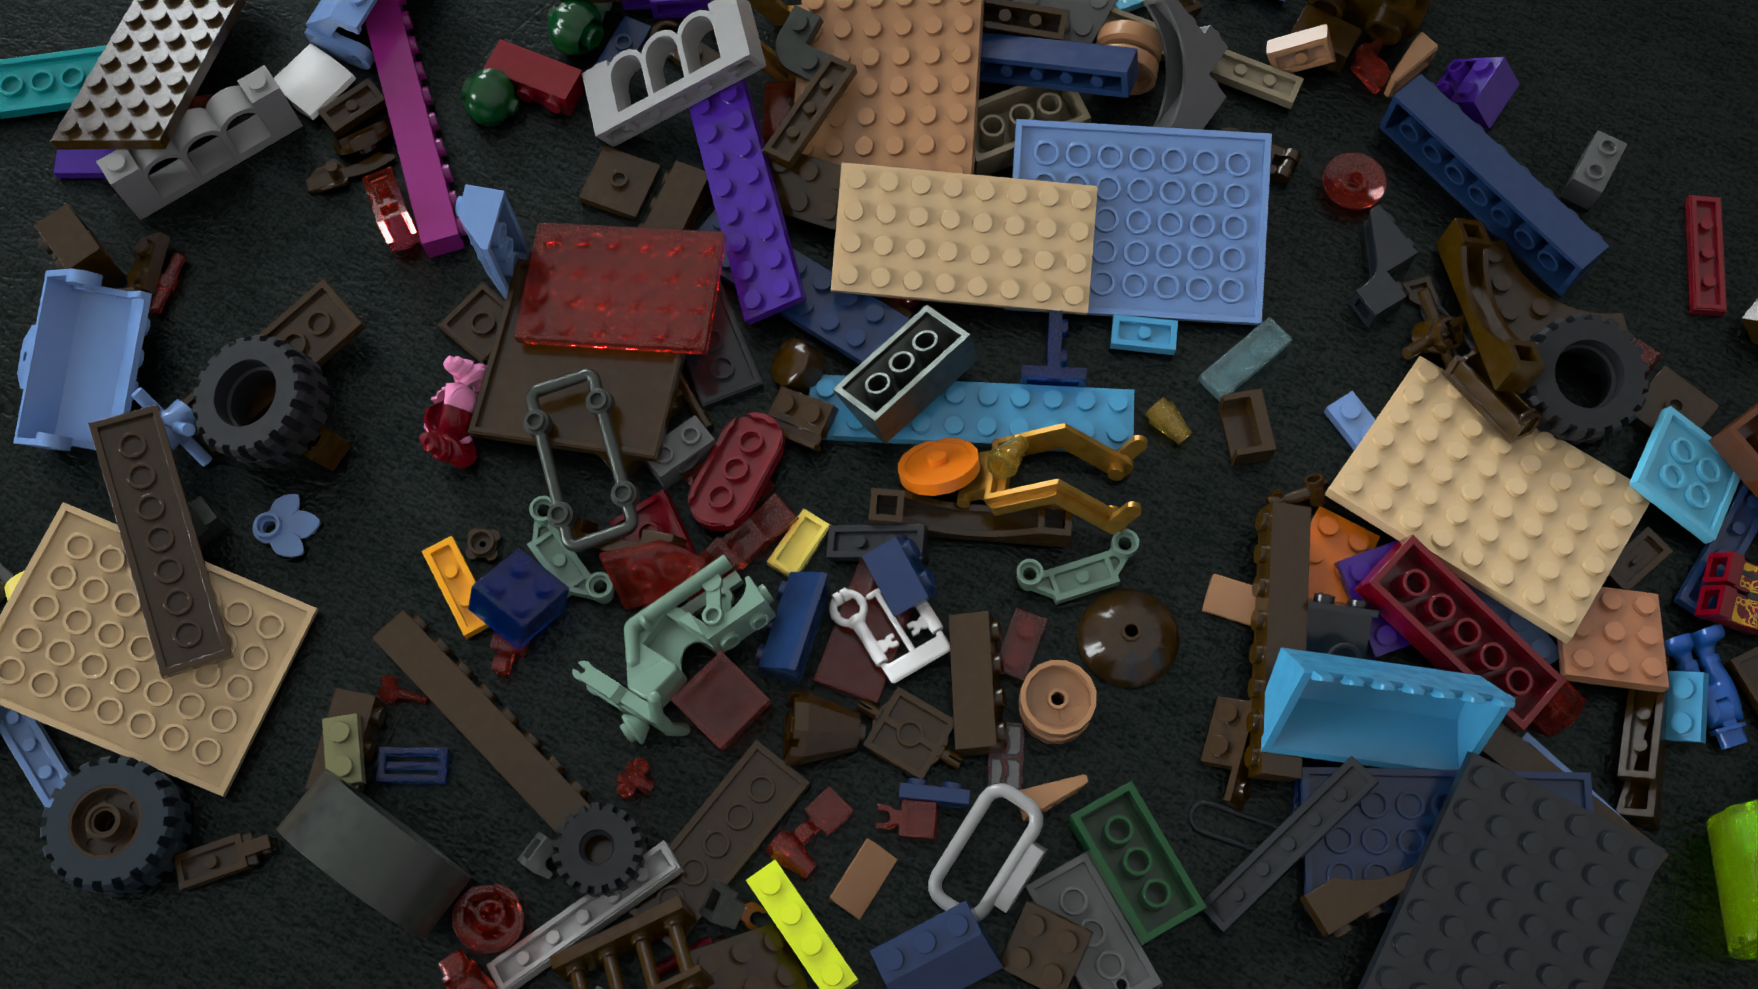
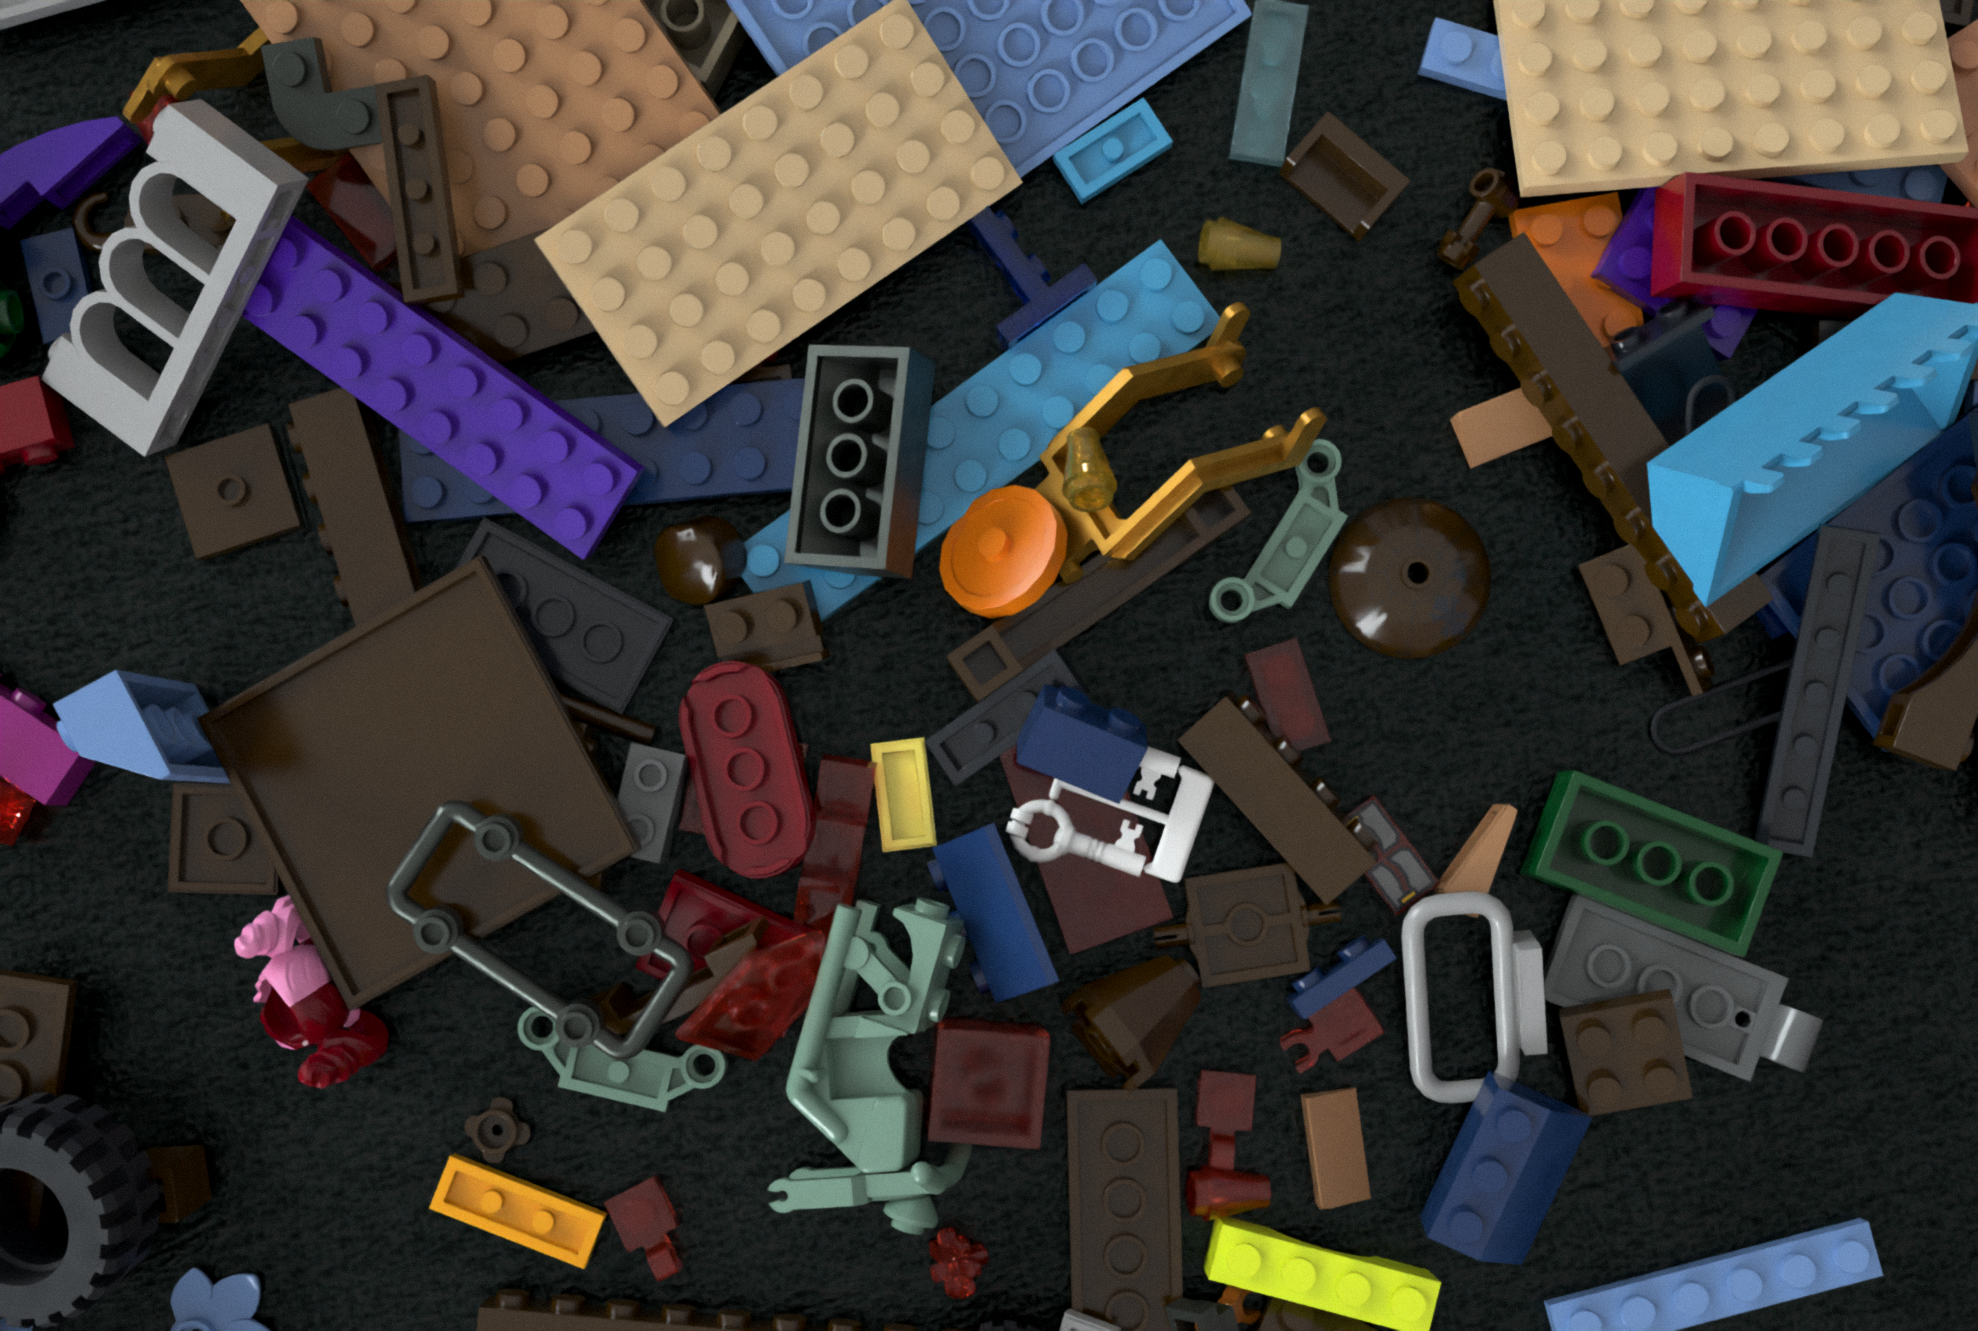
camera: 45 degrees left, 15 degrees up
clear blue brick [468,548,570,650] -> none
clear red plate [514,223,727,355] -> none
medium nougat wheel [1018,660,1096,744] -> none

